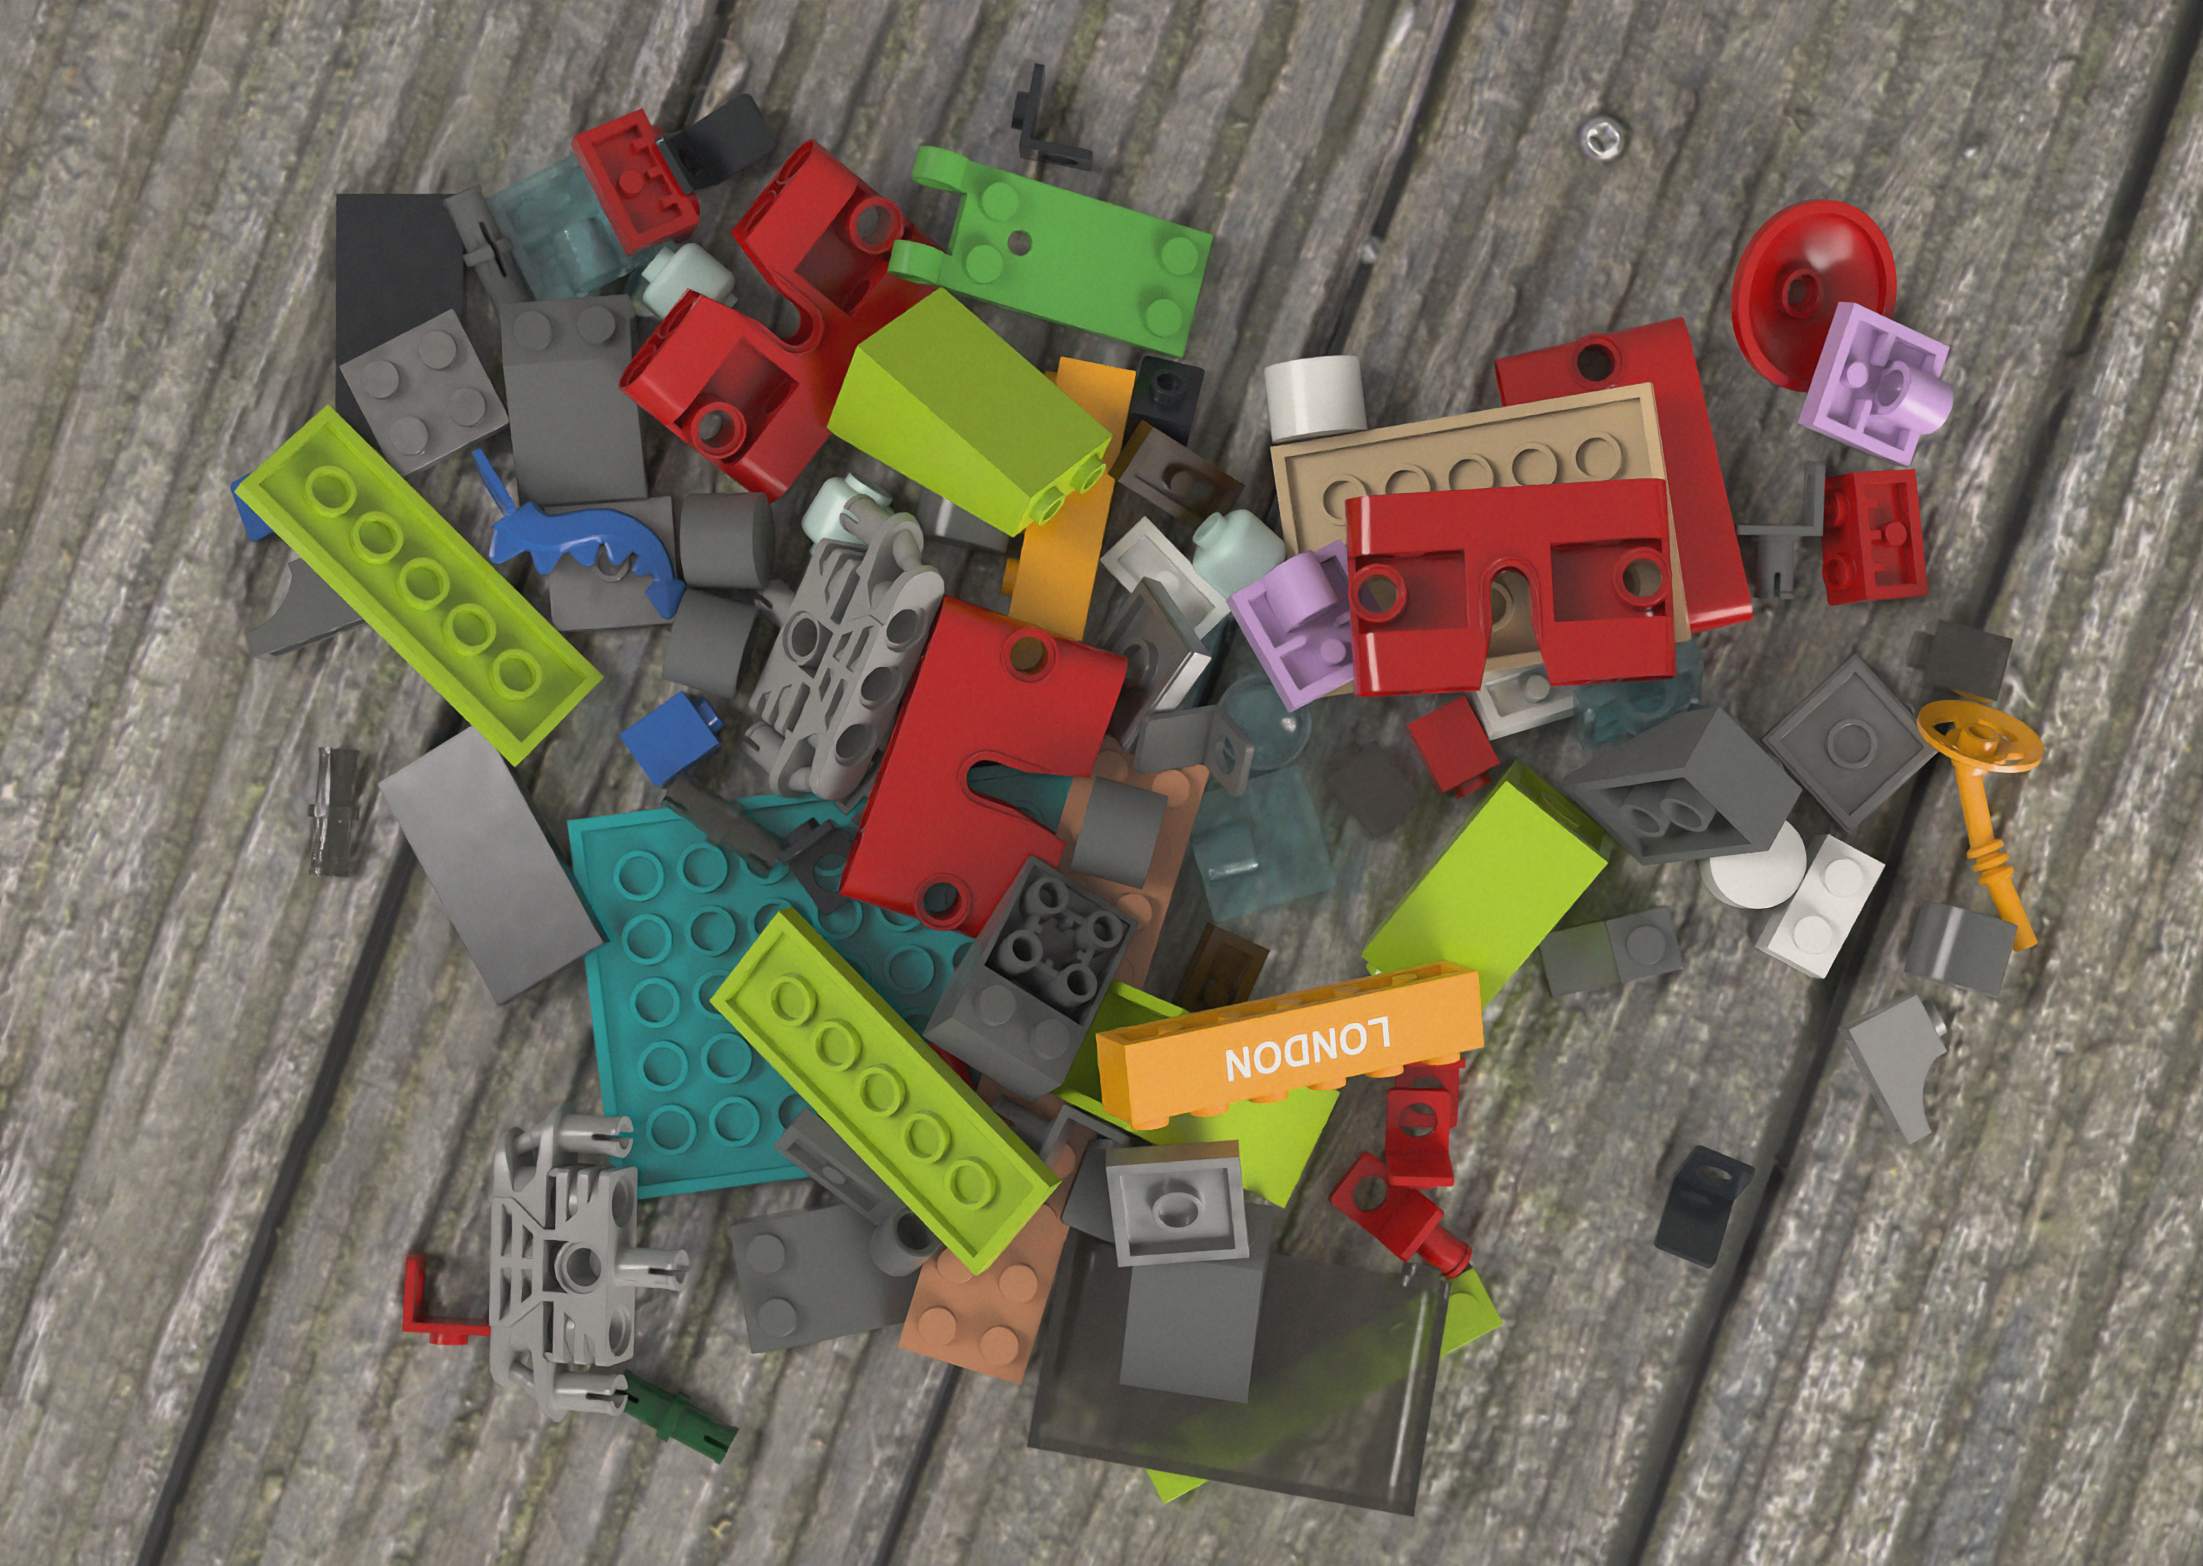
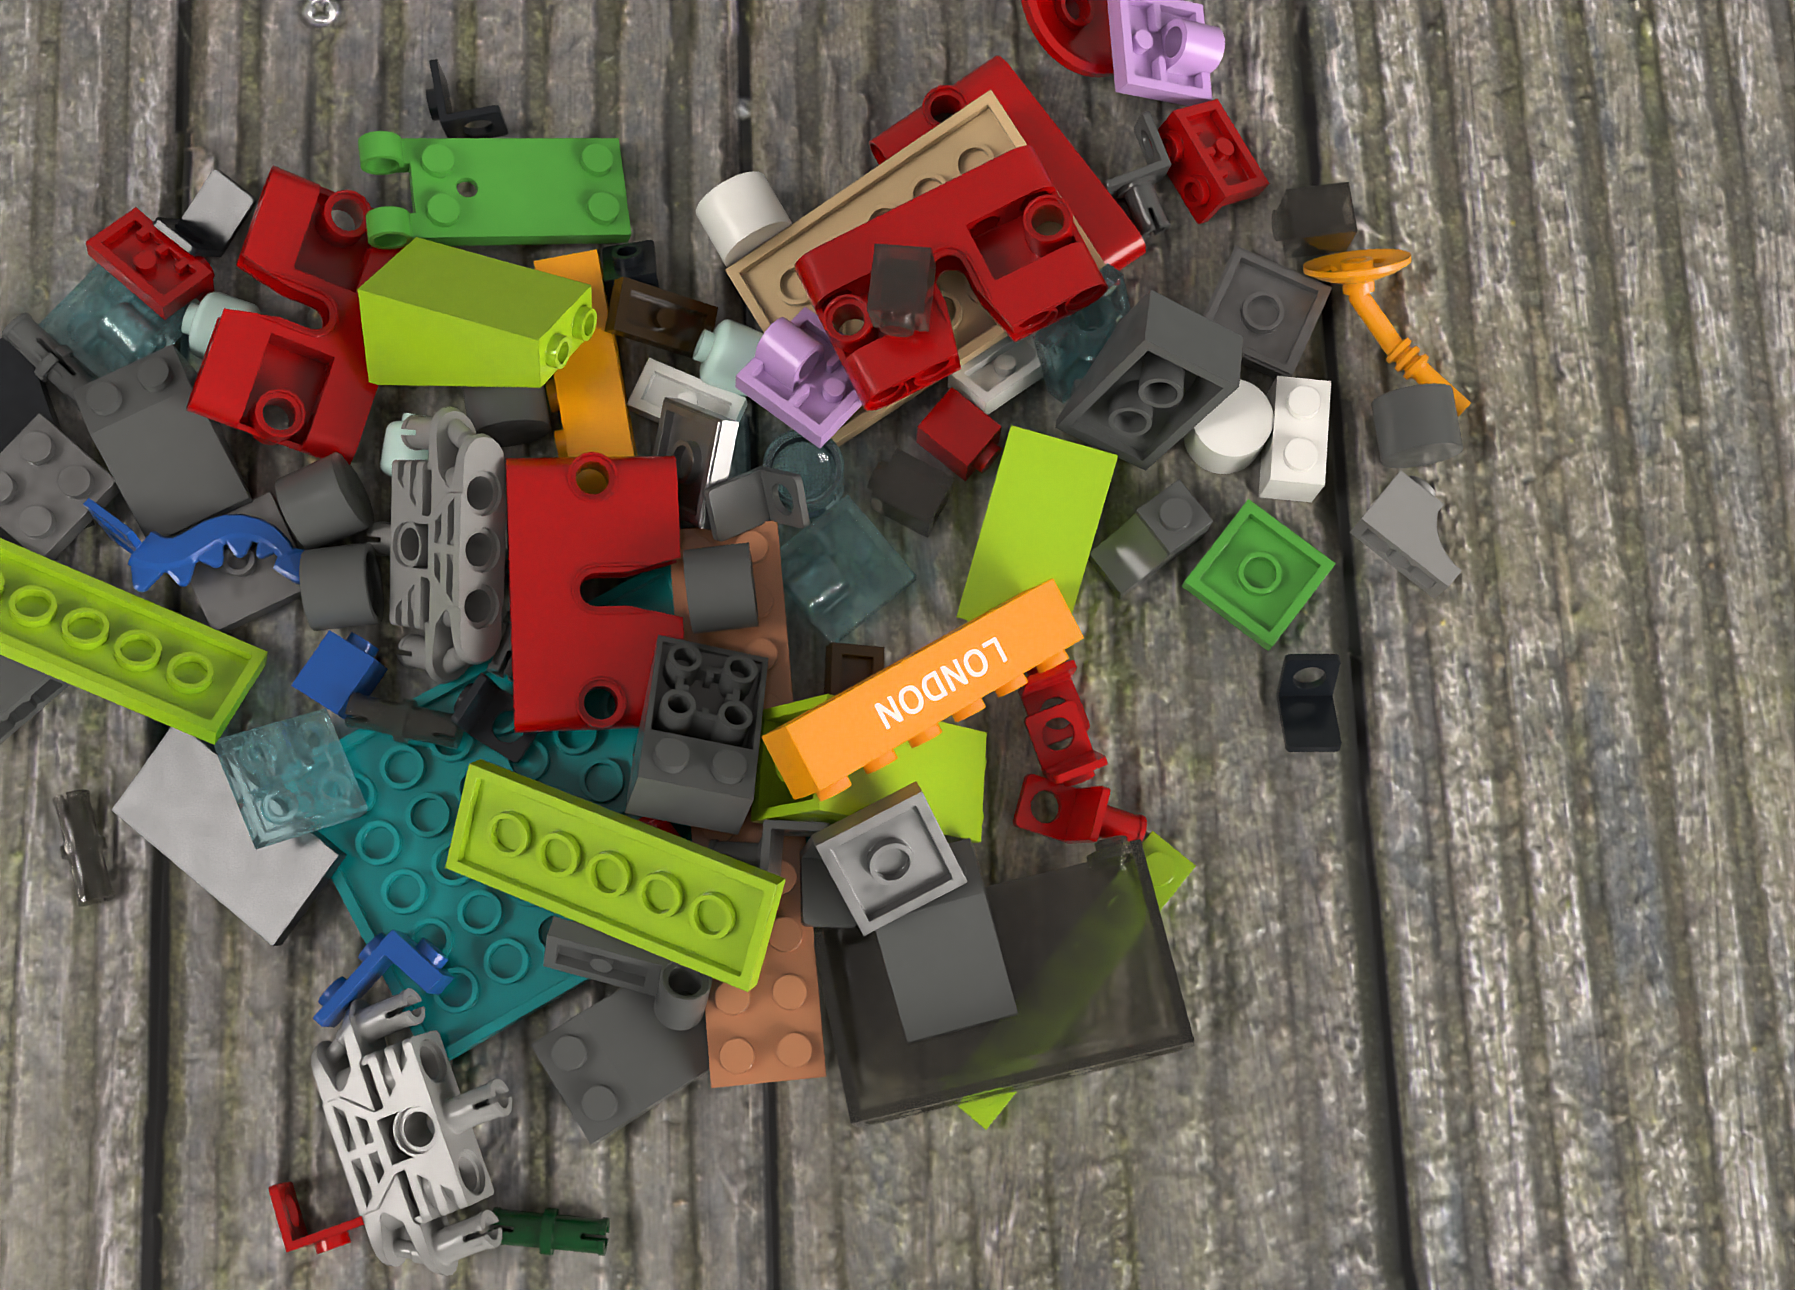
camera: 25 degrees left, 10 degrees down
none -> clear light blue plate [214,708,368,850]
none -> blue bracket [313,929,455,1028]
none -> clear smoke brick [867,244,936,337]
none -> bright green plate [1181,499,1336,651]

